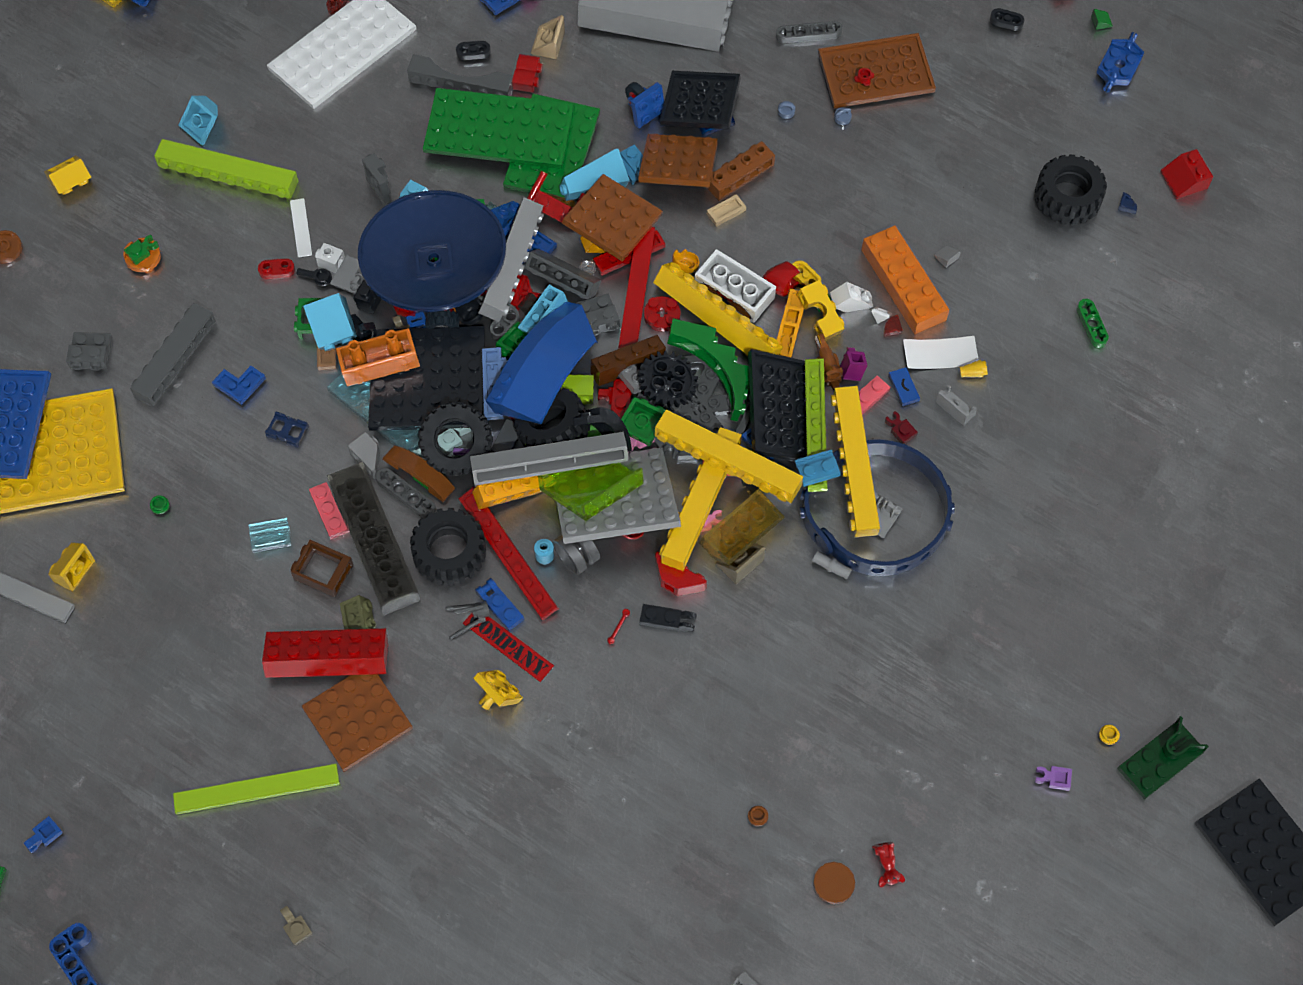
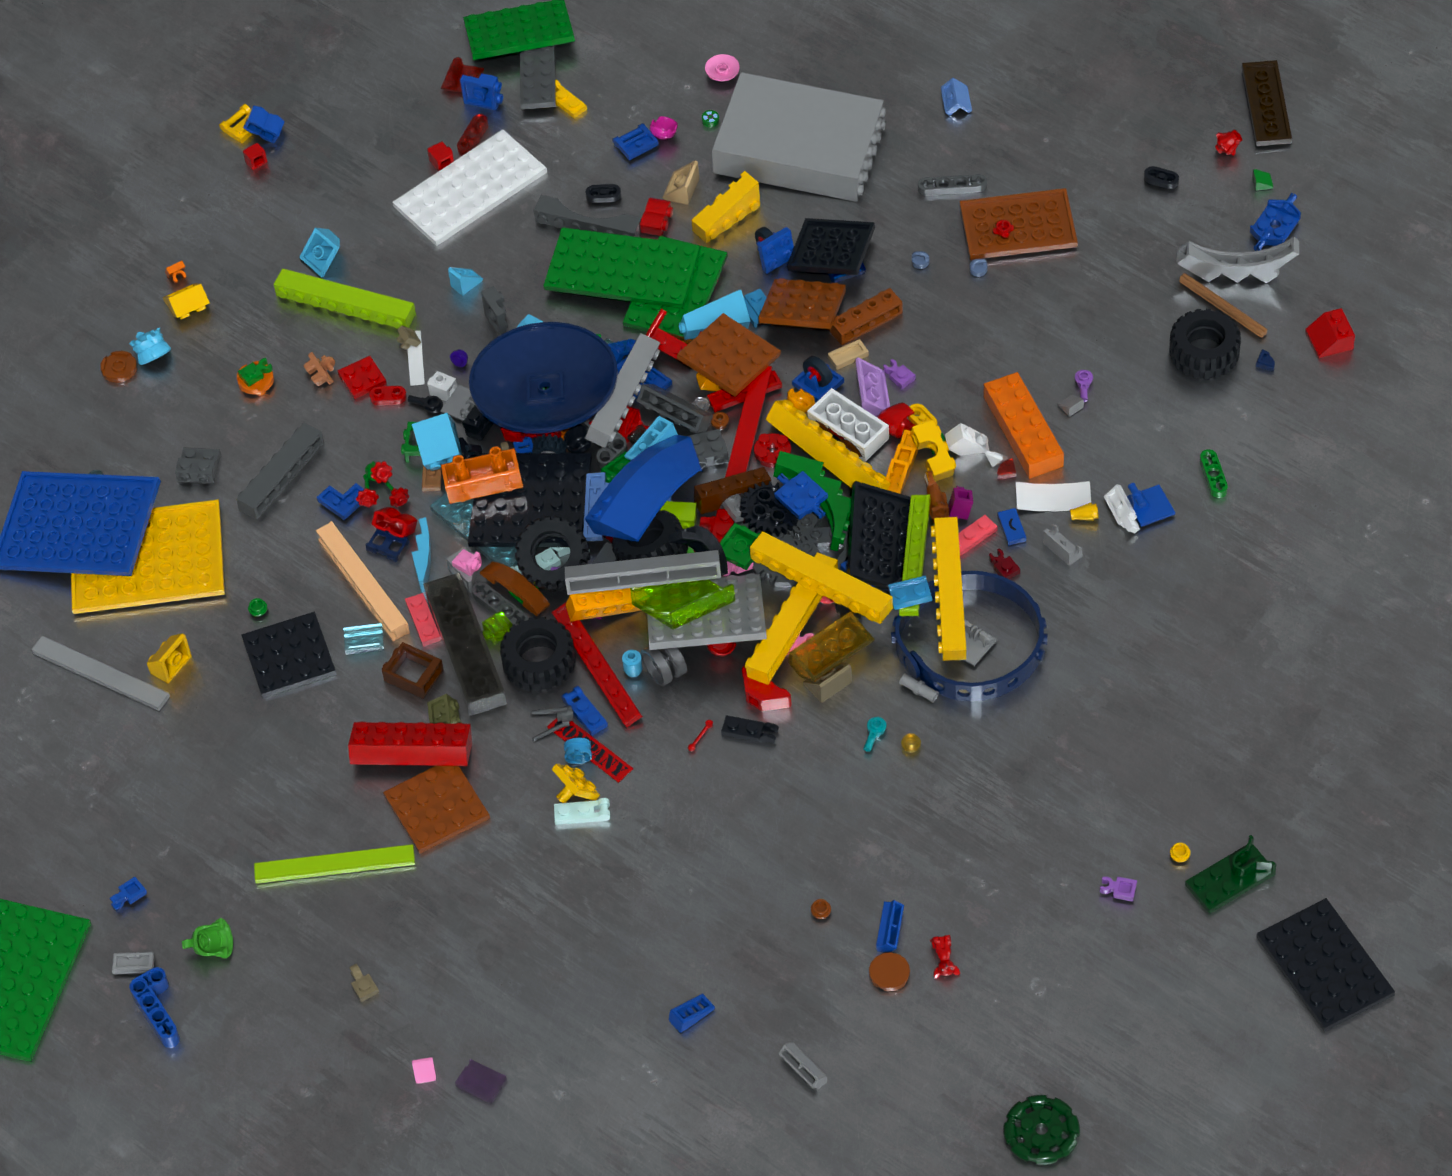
camera: 10 degrees right, 10 degrees down
none -> light grey plate [112,952,155,974]
none -> medium azure hair [129,328,171,365]
none -> orange tile [165,261,186,284]
none -> bright green helmet [182,918,233,958]
none -> black plate [241,611,337,698]
none -> red plate [243,143,267,170]
none -> nougat hips [303,352,335,387]
none -> light nougat tile [316,521,410,642]
none -> red plate [337,356,387,399]
none -> red plant [356,461,409,508]
none -> red brick [372,507,417,538]
none -> dark tan tile [397,326,421,350]
none -> medium azure slope [412,517,432,593]
none -> red brick [427,141,454,172]
none -> medium azure slope [448,267,483,296]
none -> dark purple plate [450,349,468,367]
none -> bright pink bracket [452,549,482,576]
none -> clear neon green brick [482,611,512,646]
none -> light aqua plate [554,798,610,825]
none -> dark azure wheel [564,738,592,764]
none -> blue slope [669,993,715,1033]
none -> yellow wedge [691,171,760,243]
none -> dark orange plate [711,412,729,430]
none -> blue plate [774,471,828,520]
none -> plate [792,356,844,402]
none -> lavender slope [855,357,890,417]
none -> teal plate [863,717,887,752]
none -> blue piece [876,900,904,953]
none -> medium lavender plate [883,359,916,389]
none -> clear yellow plate [901,733,921,753]
none -> medium lavender plate [1075,370,1093,402]
none -> white hinge [1104,484,1140,534]
none -> blue plate [1127,483,1176,527]
none -> light grey arch [1177,237,1299,284]
none -> medium nougat axle [1179,273,1267,338]

